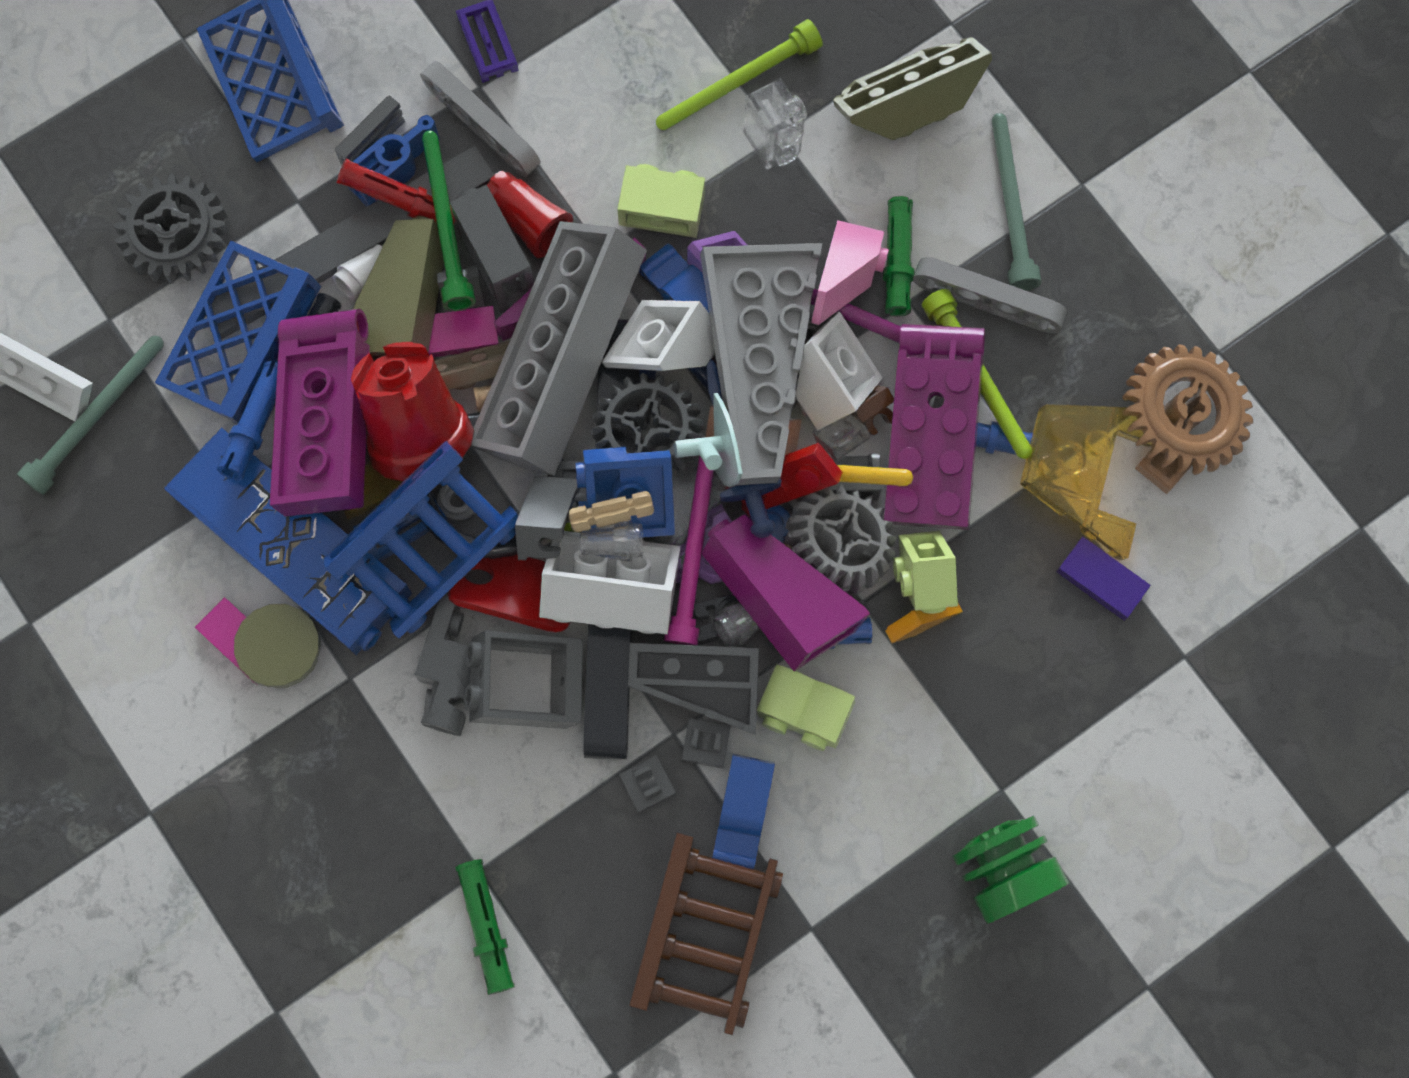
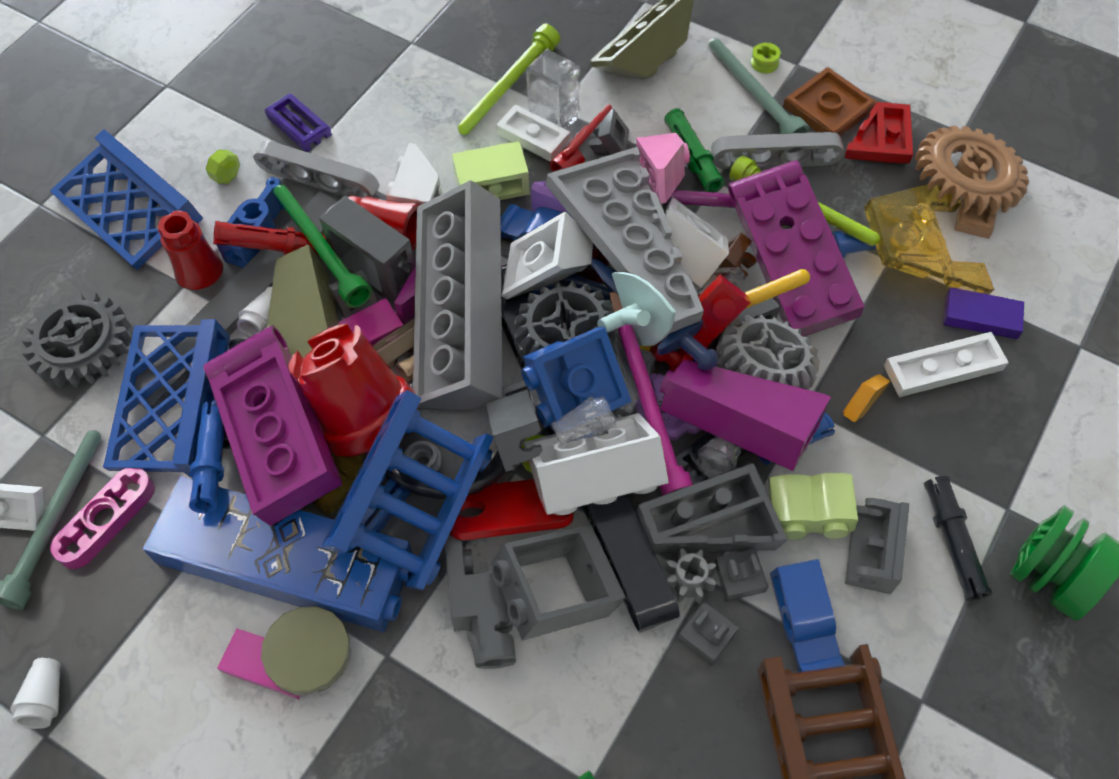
camera: 20 degrees left, 15 degrees down
dark grey tile [335,95,405,167] -> none
tan axle [569,491,654,532] -> none
yellowish green brick [893,531,958,614] -> none
none -> white cone [10,658,61,729]
none -> dark pink beam [50,468,155,569]
none -> red plant [158,211,223,290]
none -> lime tile [205,149,241,184]
none -> white slope [386,143,442,204]
none -> white plate [496,104,570,161]
none -> red plant [549,104,612,172]
none -> dark grey tile [589,108,629,154]
none -> light grey gear [665,549,716,603]
none -> lime bush [751,43,781,74]
none -> dark orange tile [783,67,877,136]
none -> red wing [844,102,913,164]
none -> dark grey hinge [845,498,910,595]
none -> white plate [884,332,1009,397]
none -> black pin [923,476,992,601]

